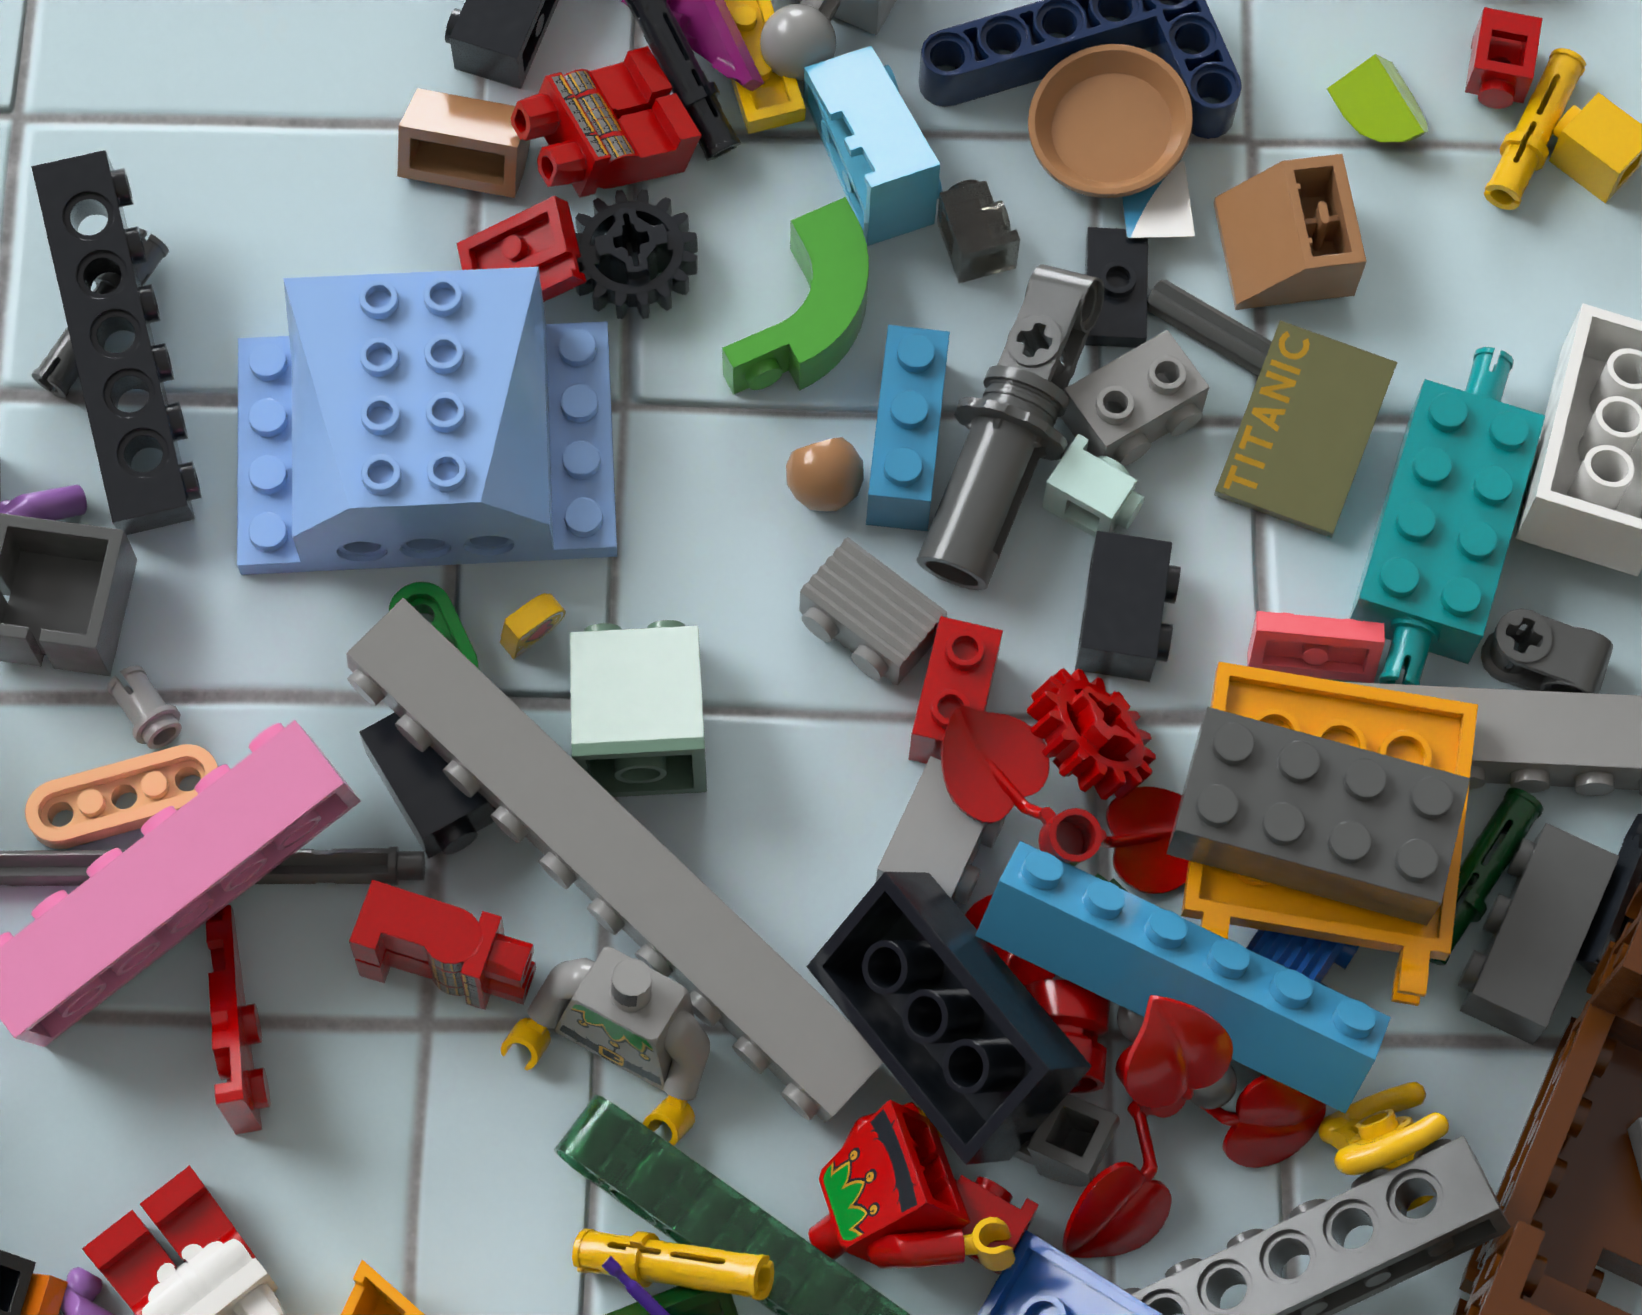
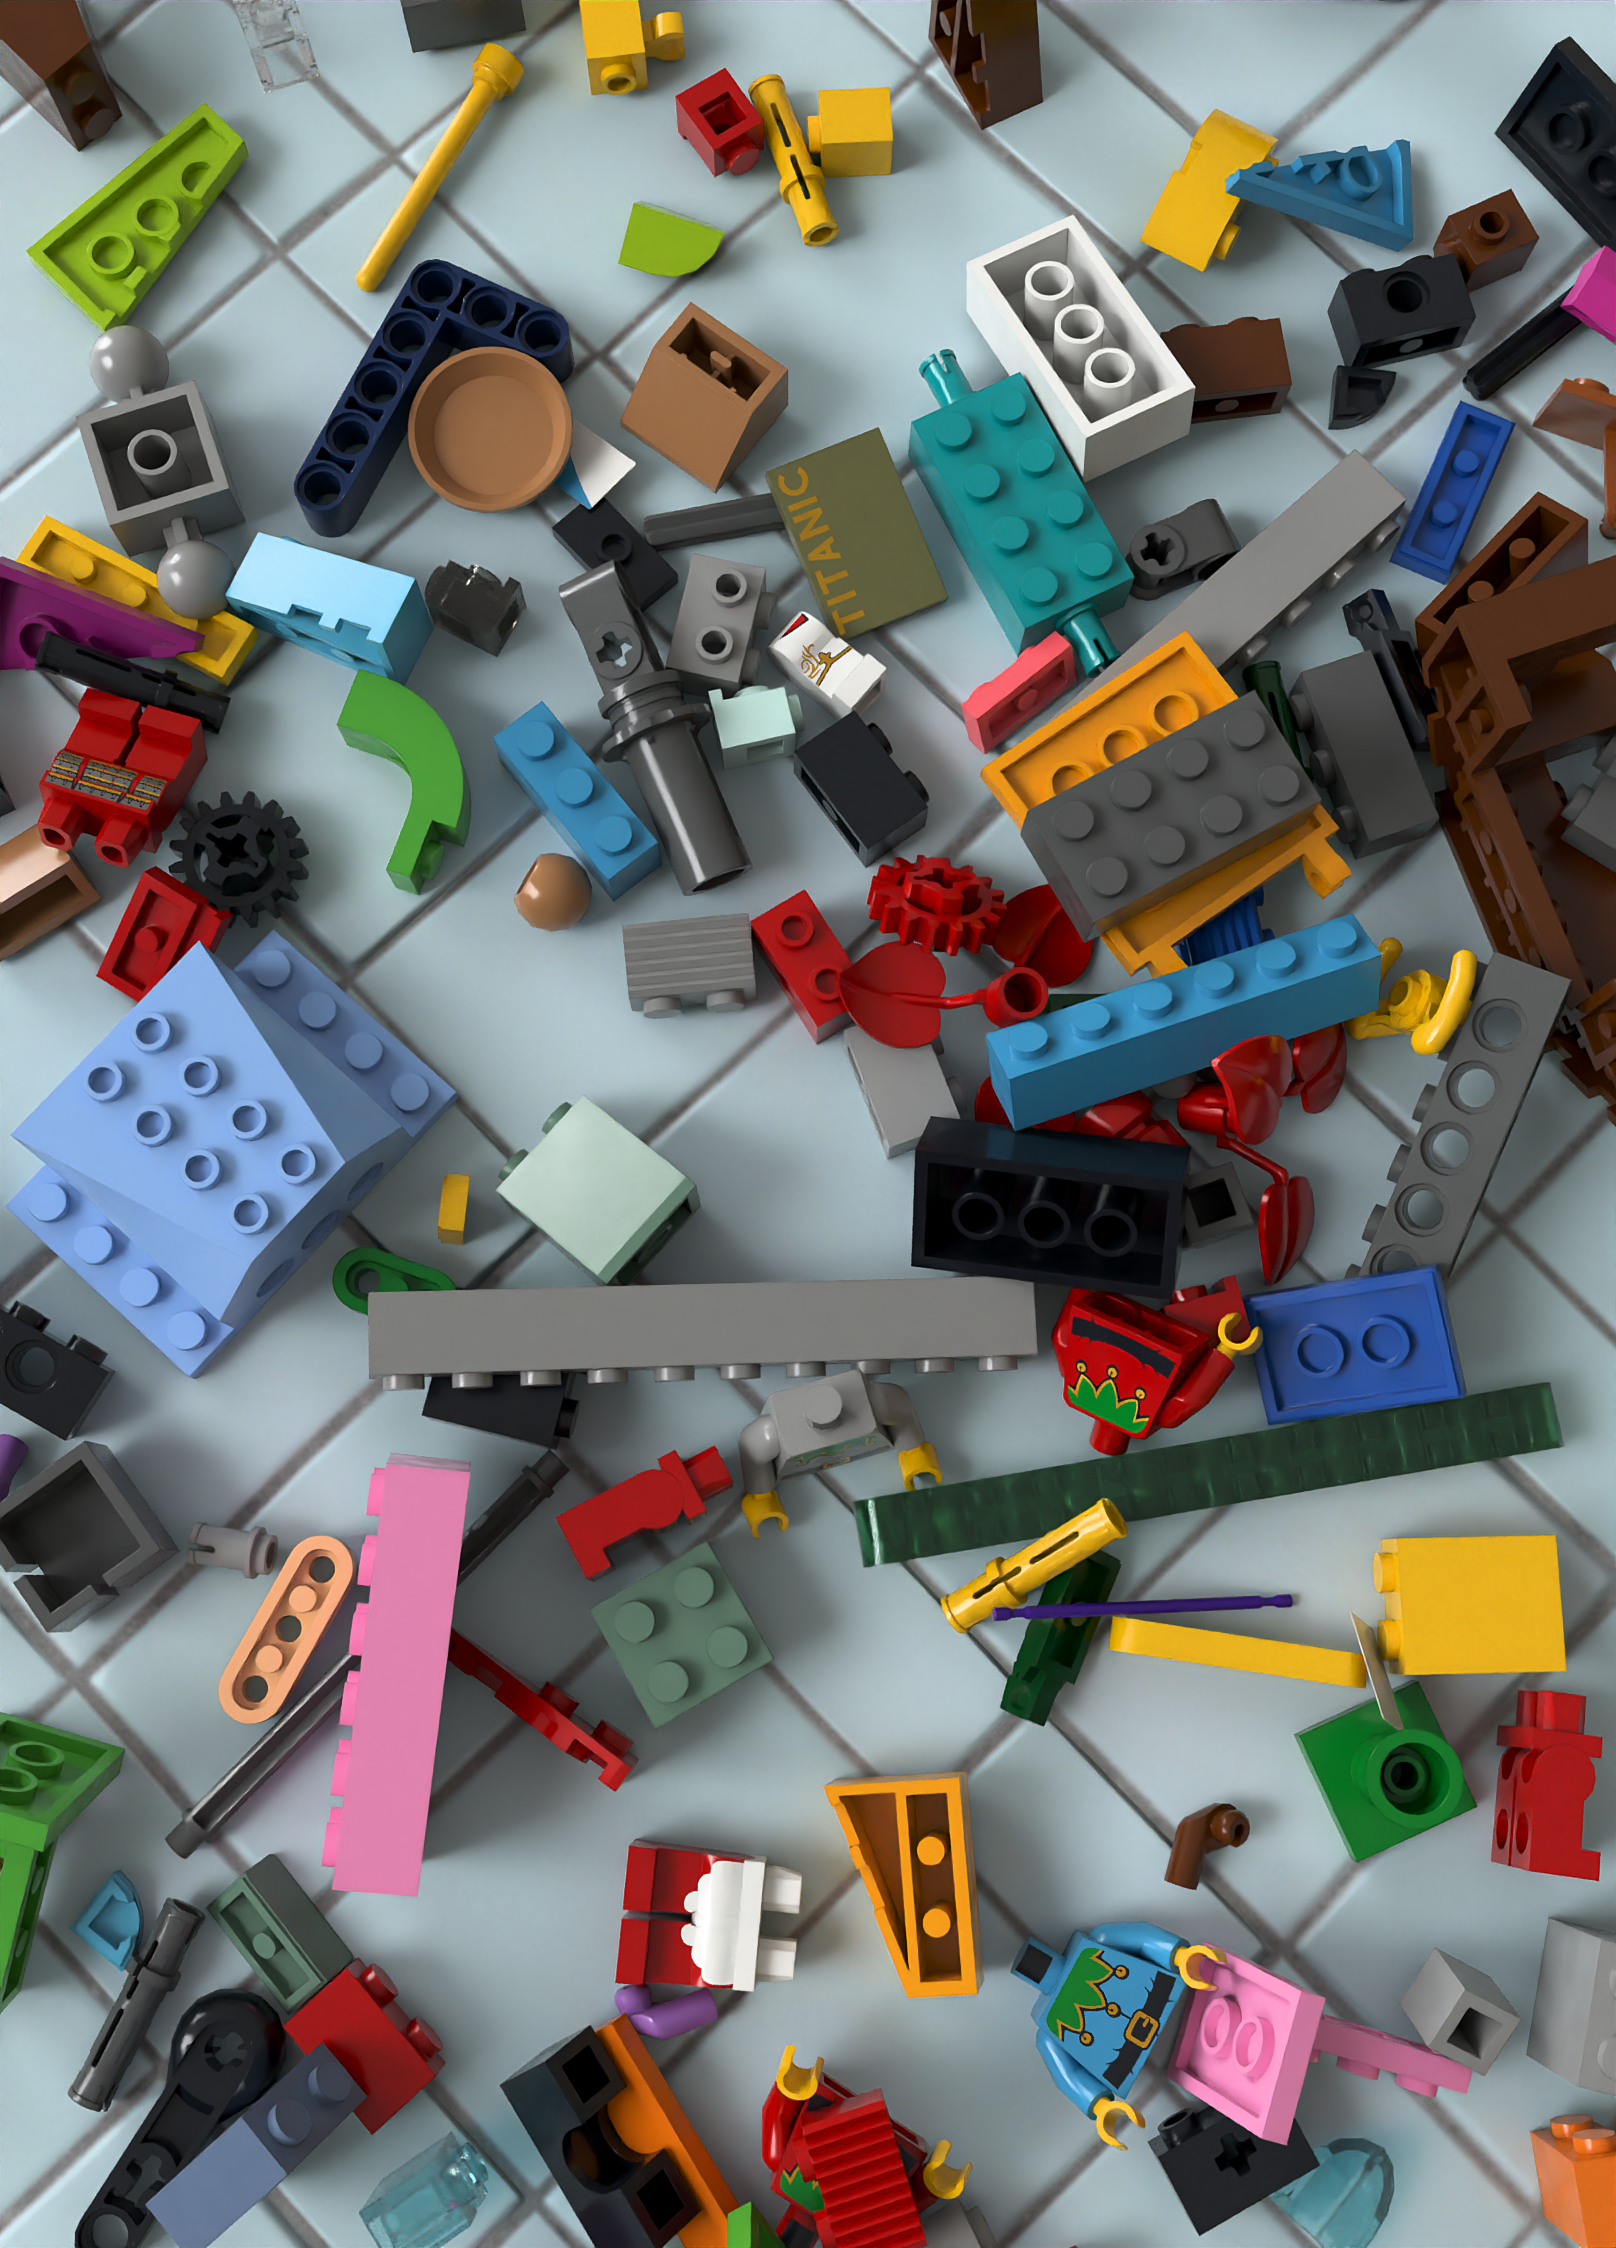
camera: 45 degrees left, 10 degrees up
none -> sand green brick [589,1541,774,1729]
none -> white leg [766,612,887,721]

